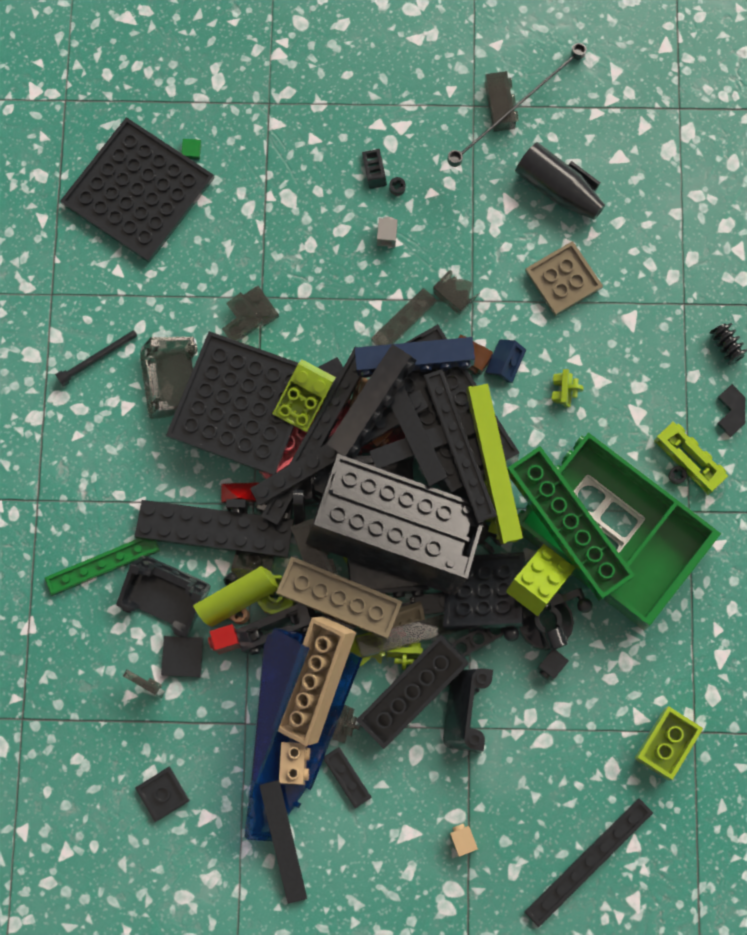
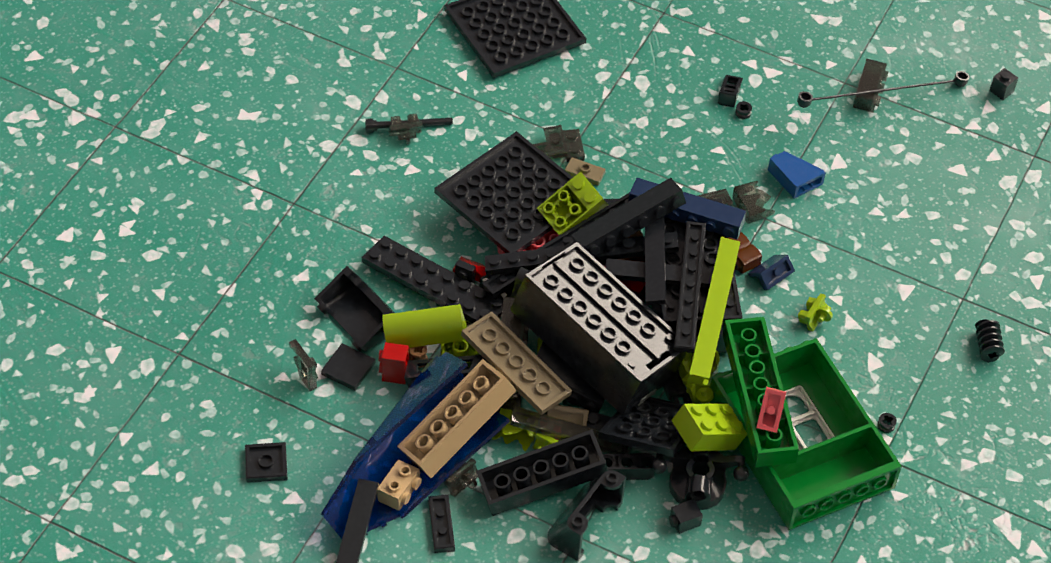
camera: 20 degrees right, 25 degrees down
green tile [44,539,160,596] -> none
clear smoke windscreen [140,337,197,419] -> none
green tile [181,139,202,159] -> none
light grey brick [377,217,397,247] -> none
black piece [515,142,605,220] -> none
dark tan plate [525,241,603,316] -> none
lime brick [654,421,728,495] -> none
black tile [717,384,746,437] -> none
none -> clear smoke hips [388,114,423,145]
none -> dark tan plate [565,158,606,186]
none -> coral slope [756,387,787,433]
none -> blue slope [768,151,826,199]
none -> black brick [989,68,1018,100]

